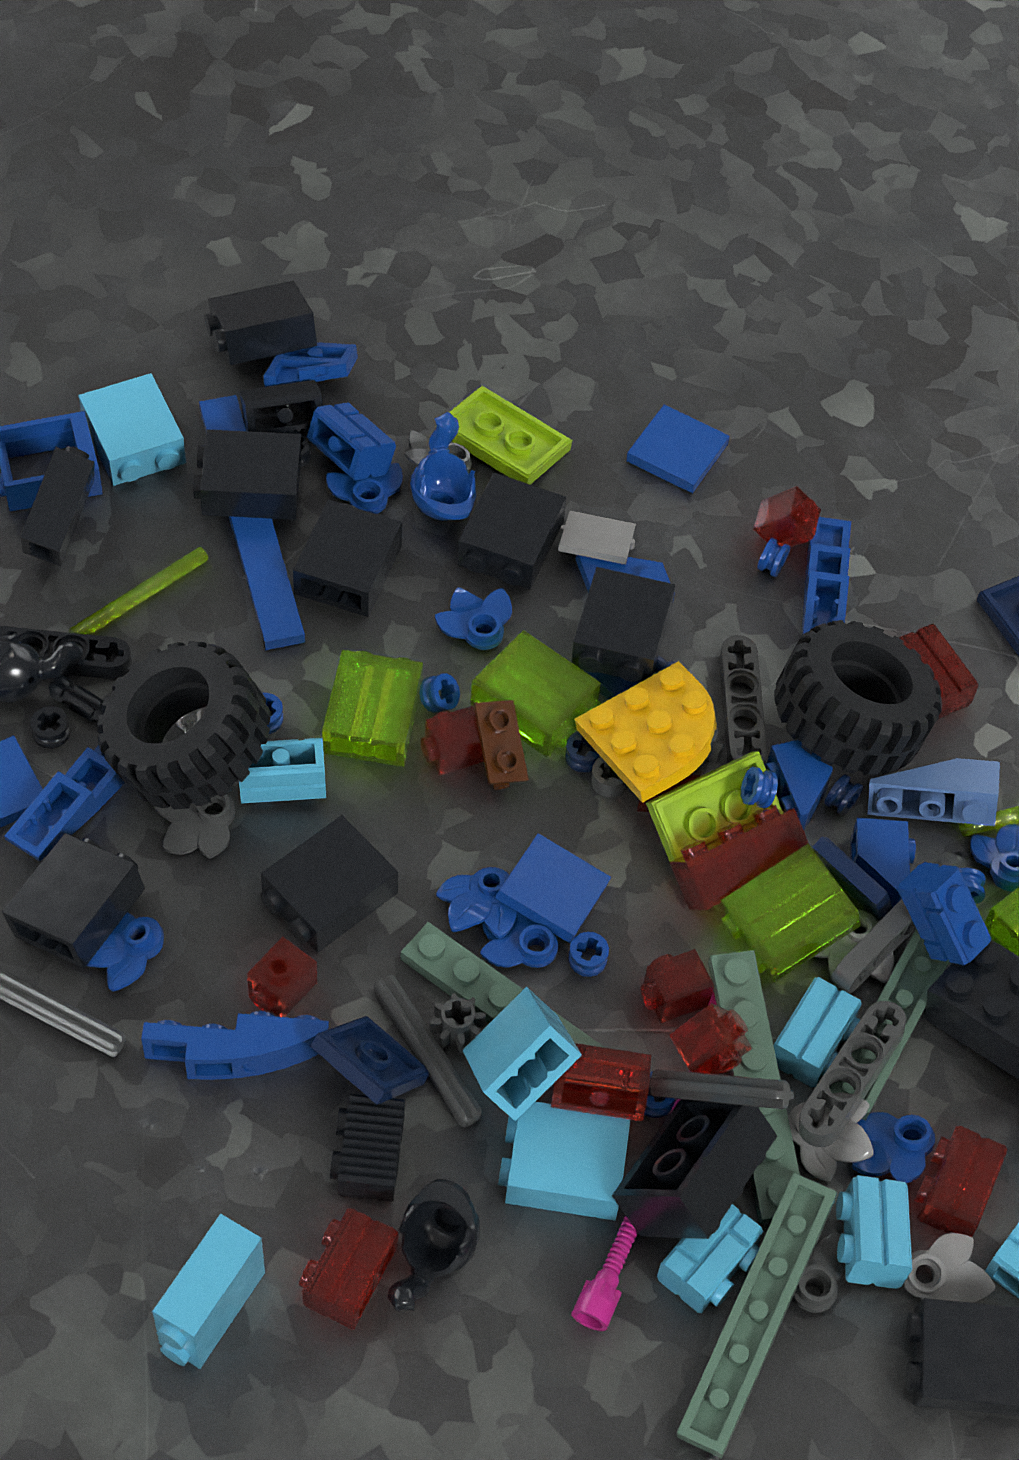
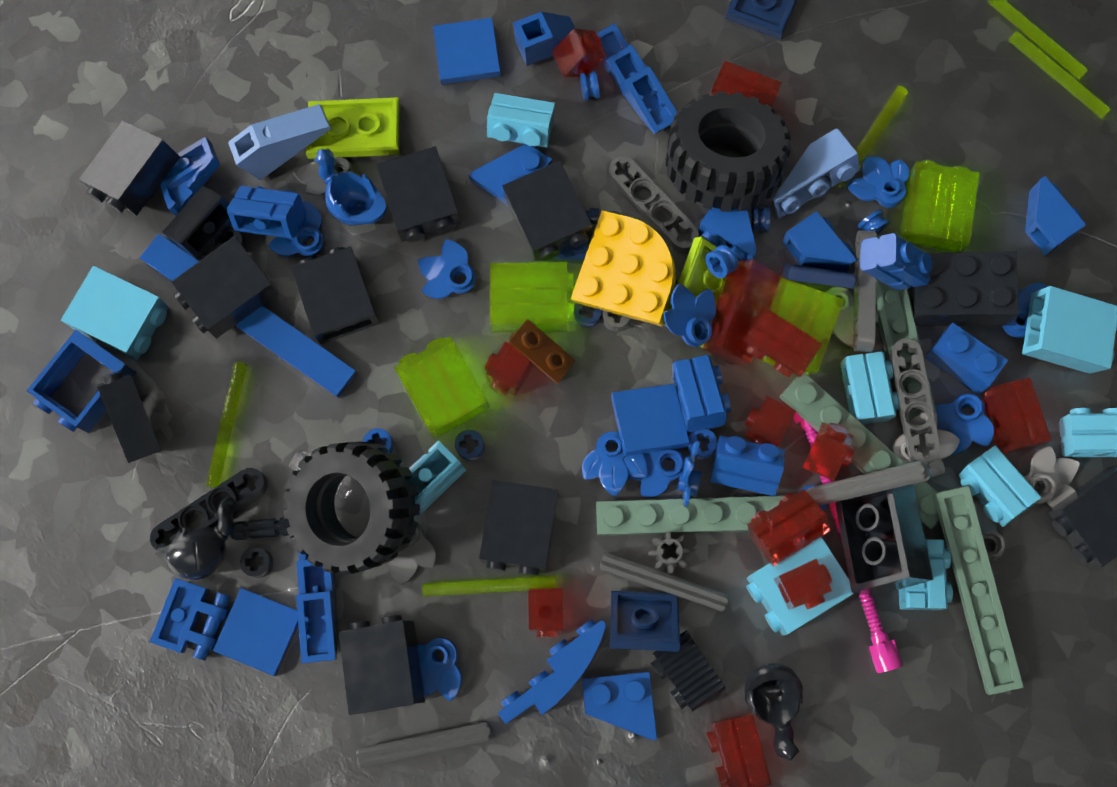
camera: 30 degrees left, 20 degrees up
blue bush [419,673,460,713] -> none
medium azure brick [463,986,582,1121] -> none
light grey piece [558,511,636,565] -> none
none -> medium blue slope [228,104,331,180]
none -> clear neon green bar [422,576,556,597]
none -> dark blue bush [455,429,485,461]
none -> medium azure brick [487,93,555,148]
none -> blue slope [513,12,582,66]
none -> blue wing [582,672,657,740]
none -> blue plate [664,284,716,347]
none -> blue brick [672,355,731,433]
none -> blue plate [677,441,701,507]
none -> blue brick [710,435,785,496]
none -> clear red brick [742,307,823,378]
none -> clear red brick [774,559,832,610]
none -> blue brick [924,322,1008,395]

